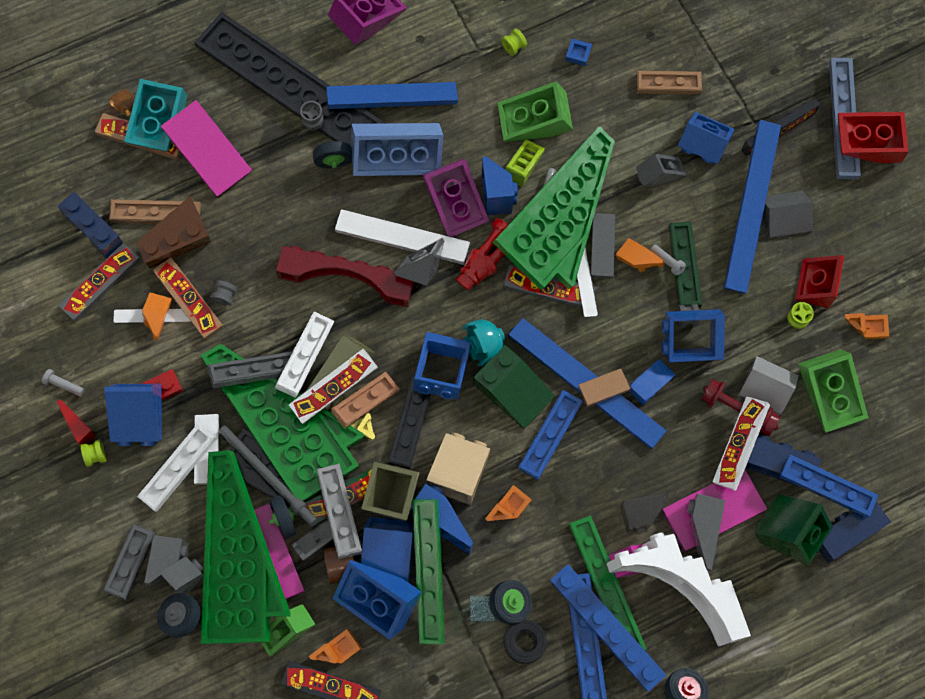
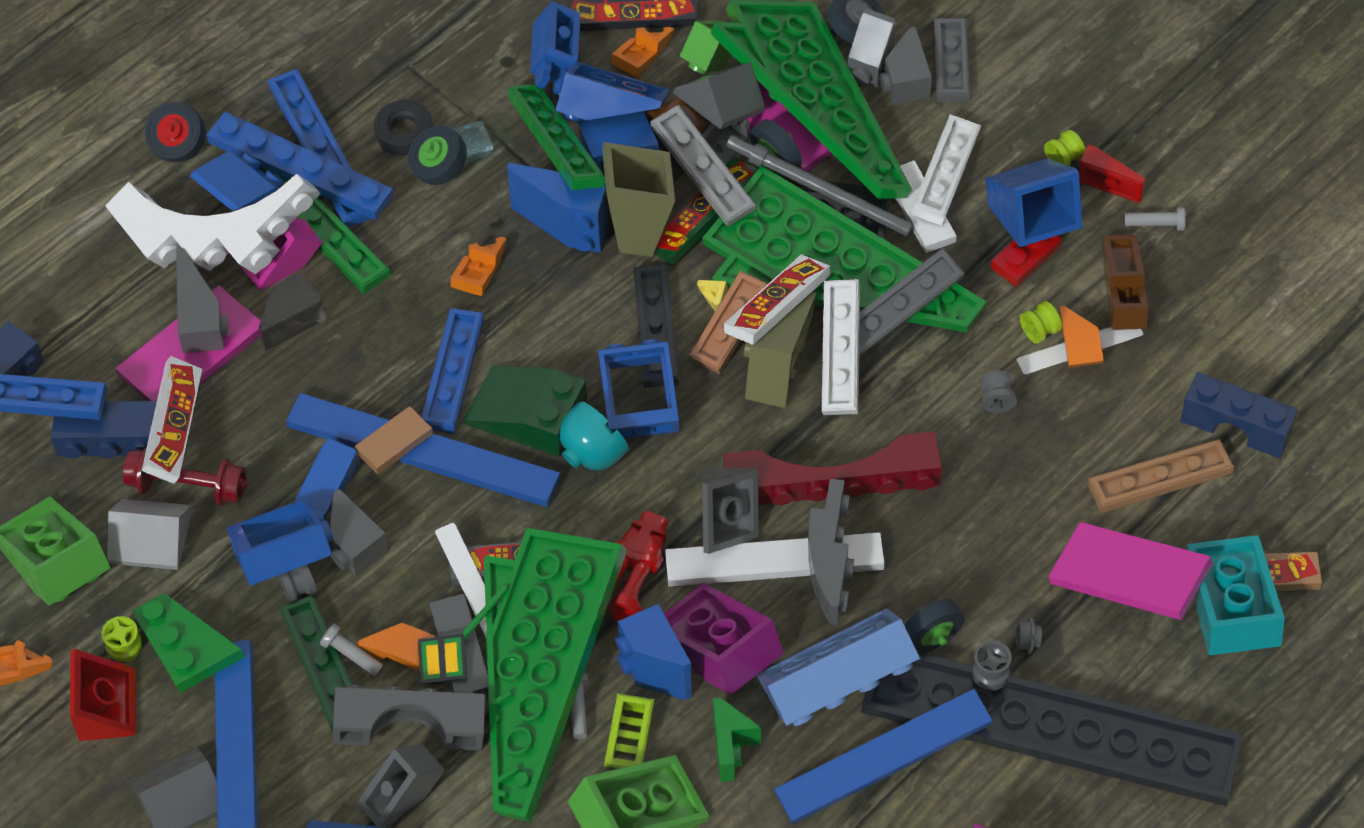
camera: 165 degrees right, 15 degrees down
tile [58,243,140,322] -> none
clear orange slope [108,88,135,117] -> none
reddish brown wedge [136,196,211,269] -> none
tile [153,258,224,340] -> none
tan slope [426,433,490,506] -> none
dark green slope [754,494,833,566] -> none
none -> green wing [132,593,245,693]
none -> blue slope [190,151,284,211]
none -> dark grey slope [330,489,389,577]
none -> dark grey arch [332,685,485,751]
none -> piece [418,584,509,685]
none -> blue hinge [530,1,580,95]
none -> dark grey slope [673,62,765,129]
none -> green slope [713,698,761,782]
none -> dark grey slope [808,479,854,625]
none -> dark grey plate [1015,618,1042,654]
none -> lime wheel [1020,301,1062,344]
none -> reddish brown slope [1102,235,1149,330]

